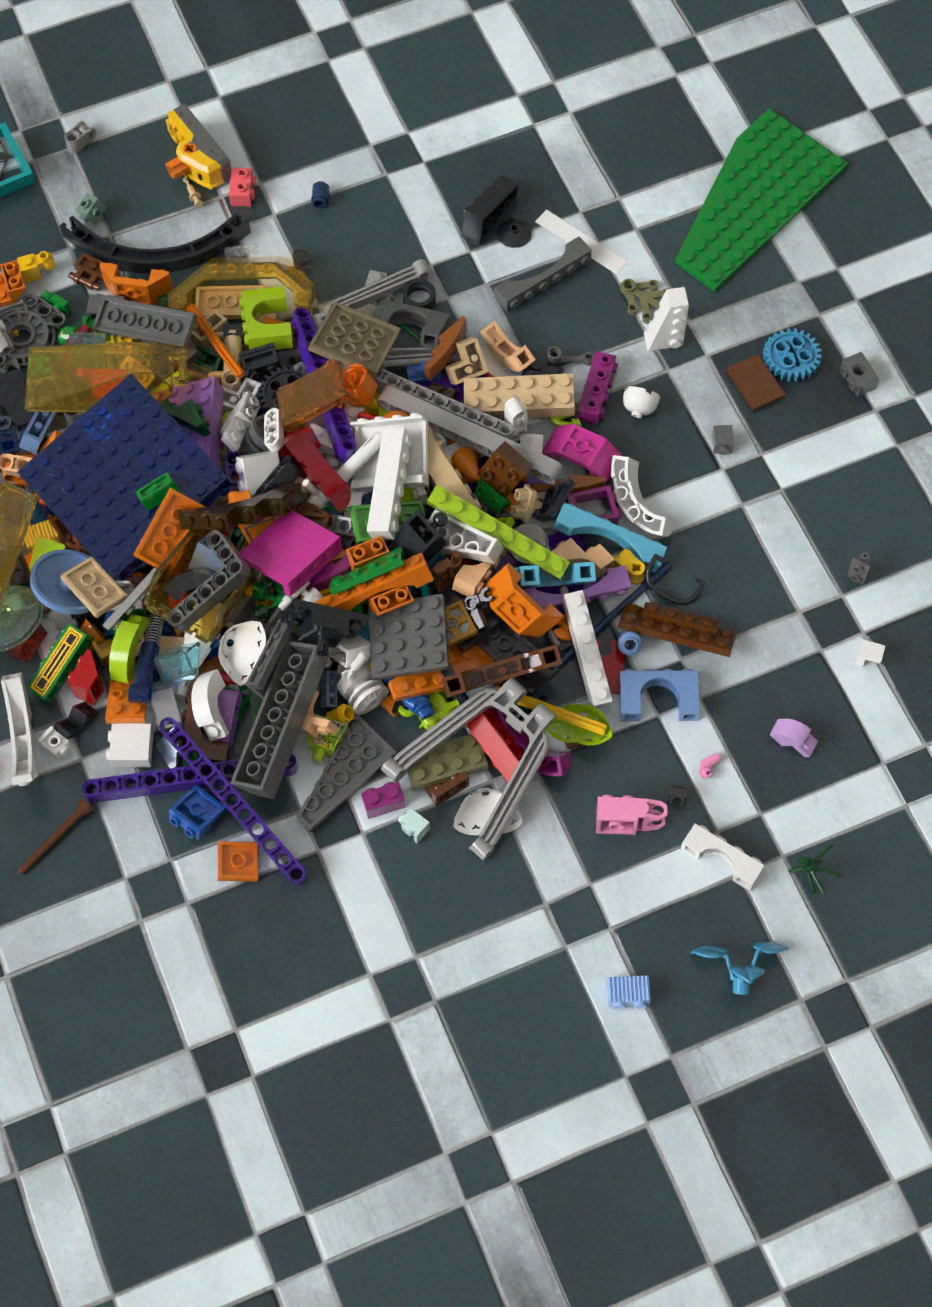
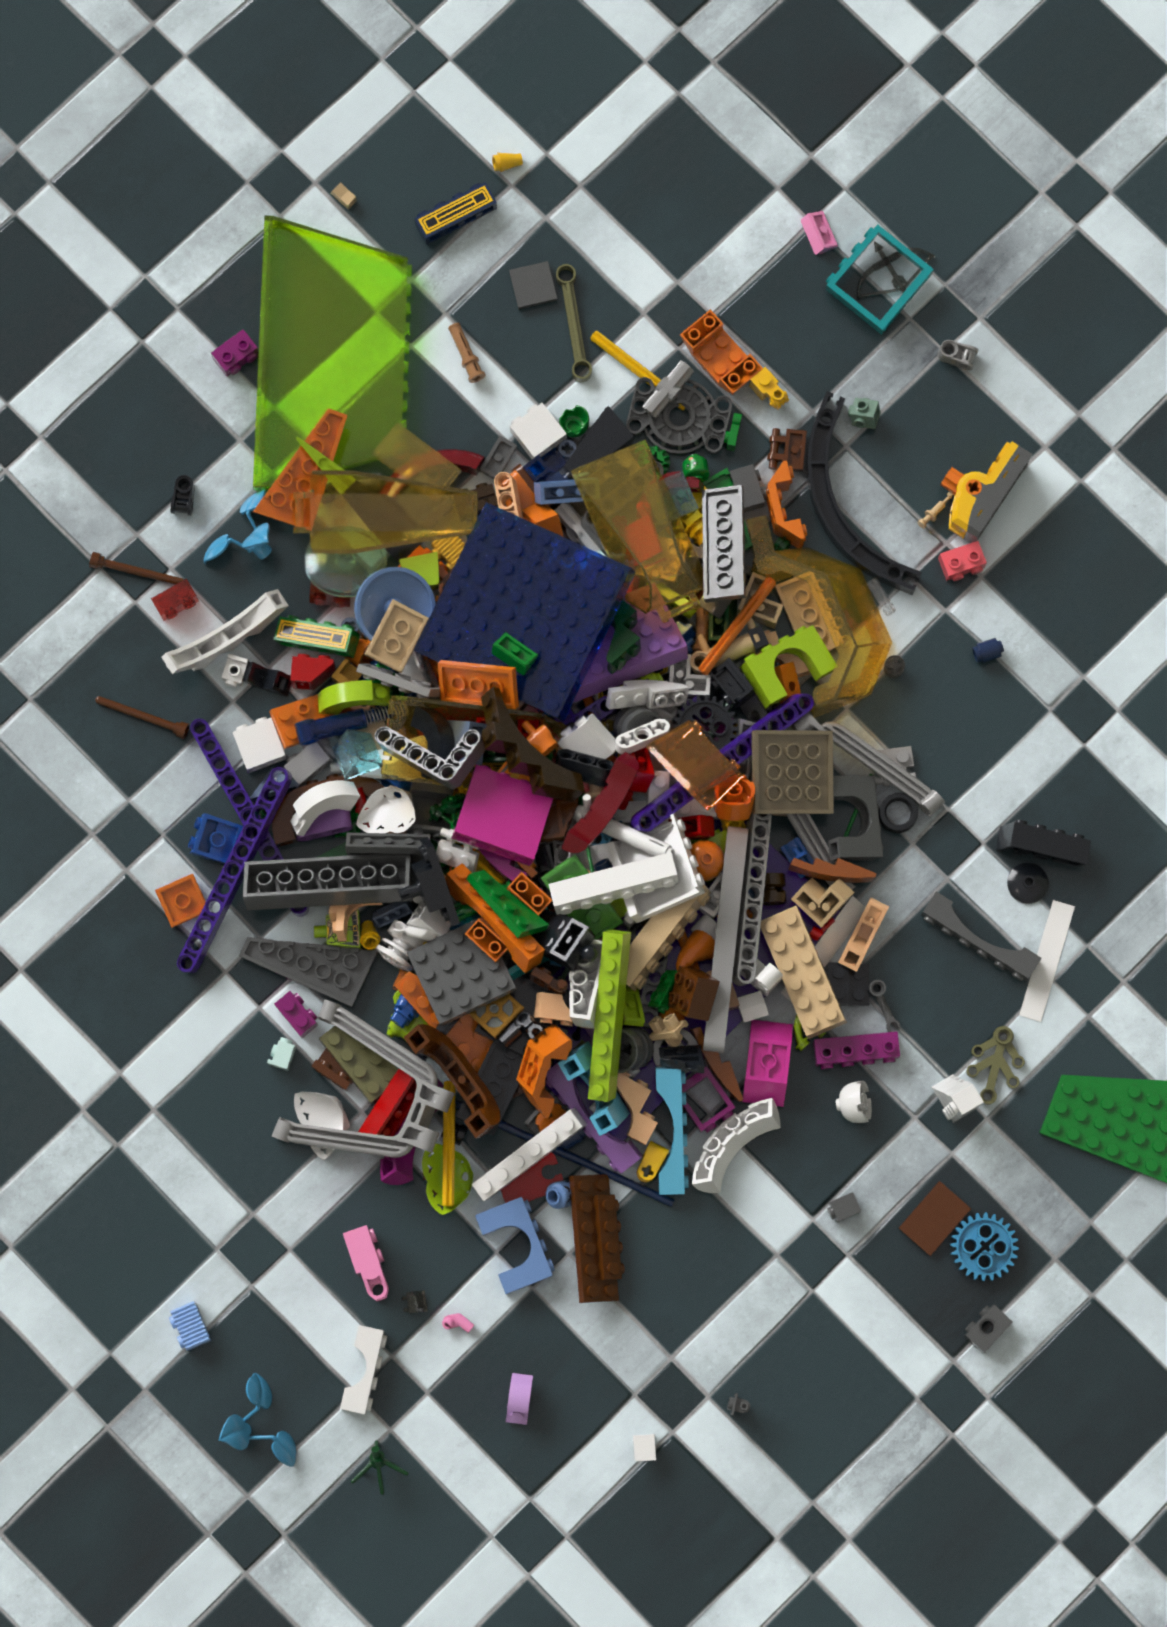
camera: 65 degrees right, 15 degrees up
black piece [645,554,706,605] -> none

